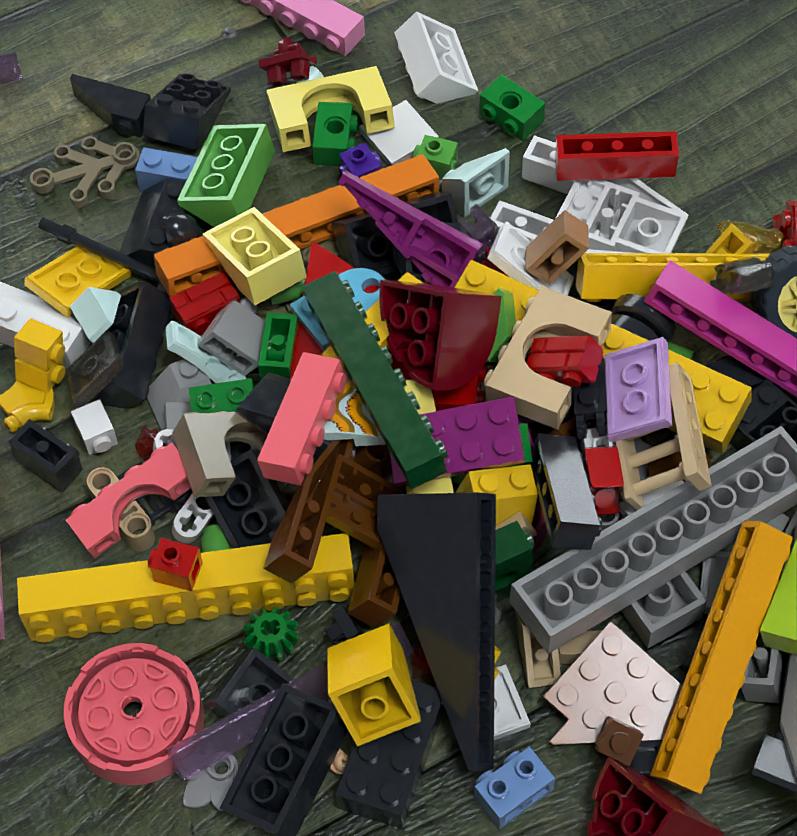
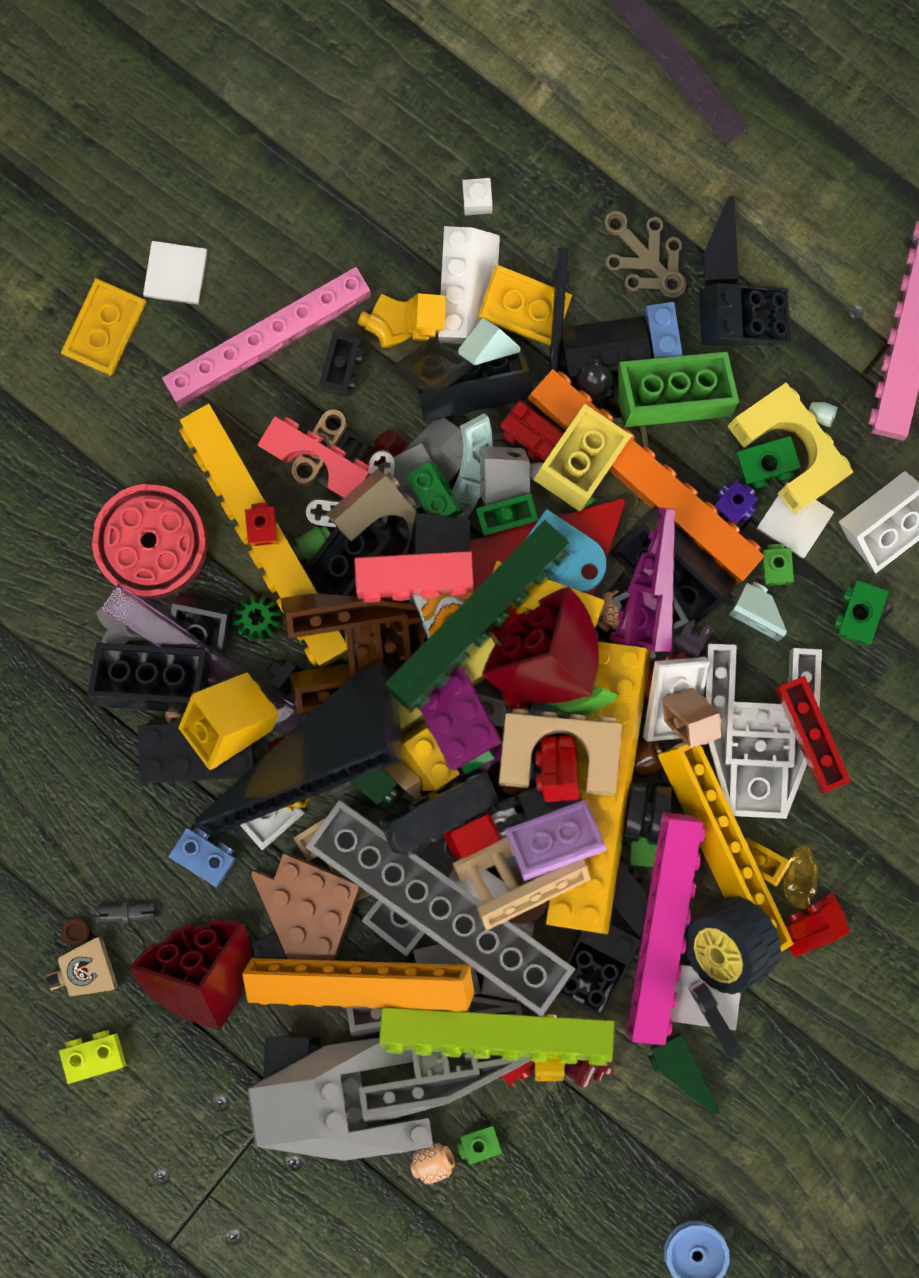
camera: 70 degrees right, 25 degrees up
white brick [71,399,118,456] -> none
dark red hips [259,37,317,87] -> none
reddish brown brick [594,715,644,766] -> none
clear smoke cylinder [710,257,774,294] -> none

